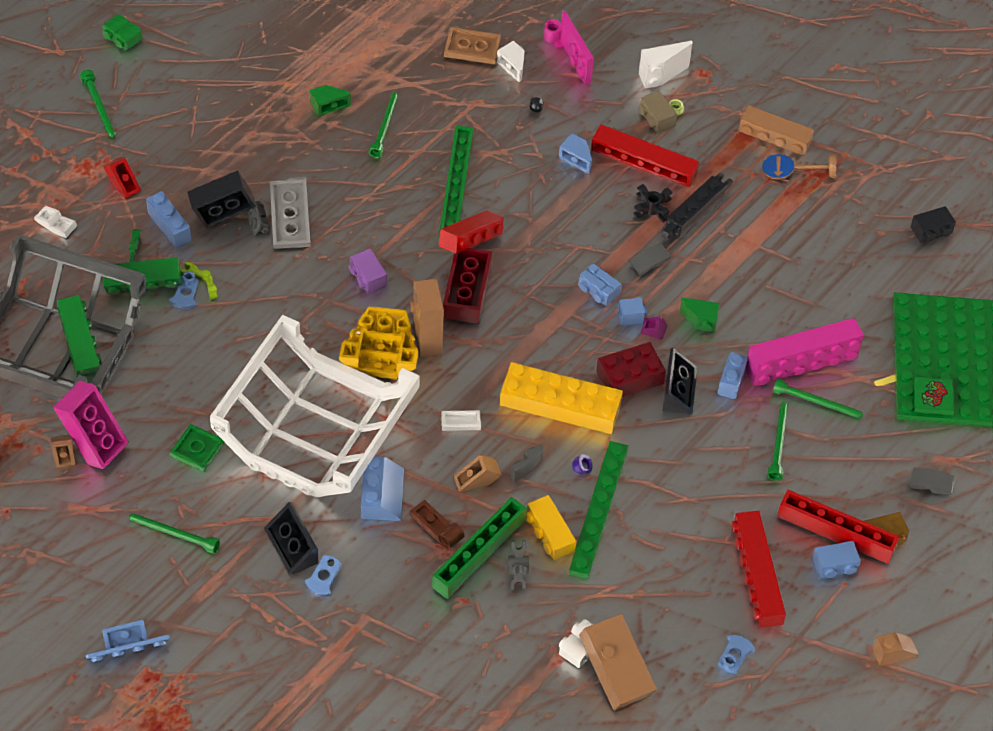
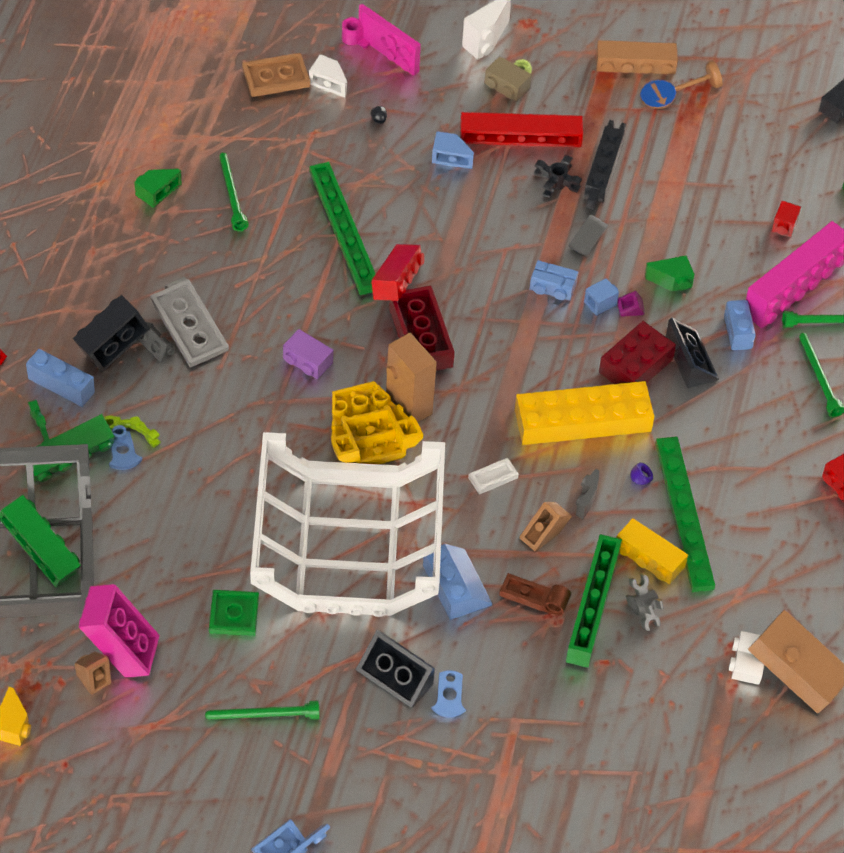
camera: 25 degrees left, 0 degrees up
none -> red brick [772,201,801,237]

